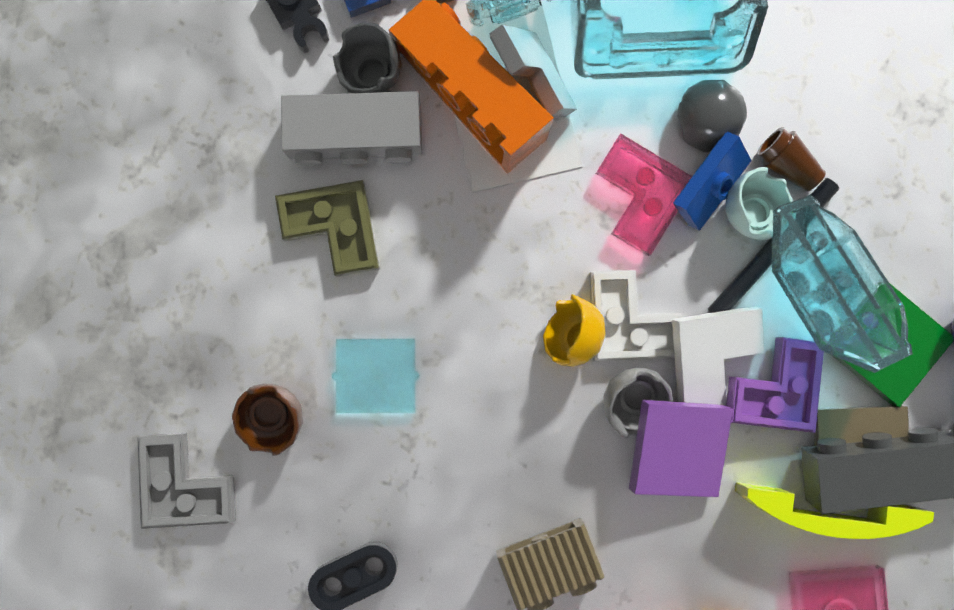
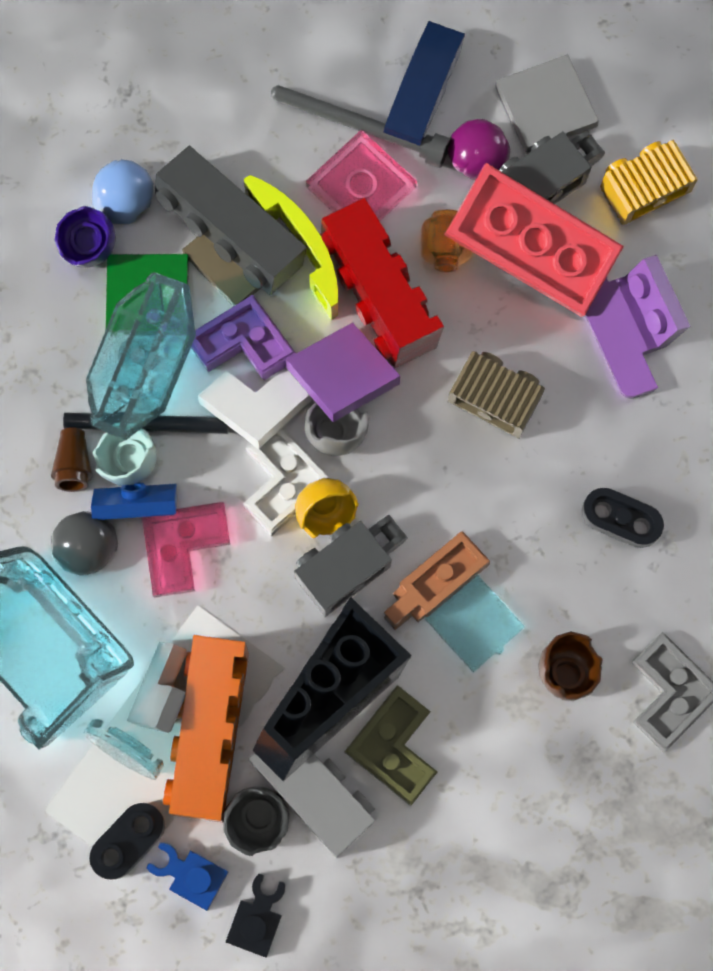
camera: 130 degrees left, 10 degrees down
none -> black wedge [252,597,412,782]
none -> dark grey brick [294,515,408,617]
none -> red wedge [320,197,444,369]
none -> nougat hinge [384,531,490,630]

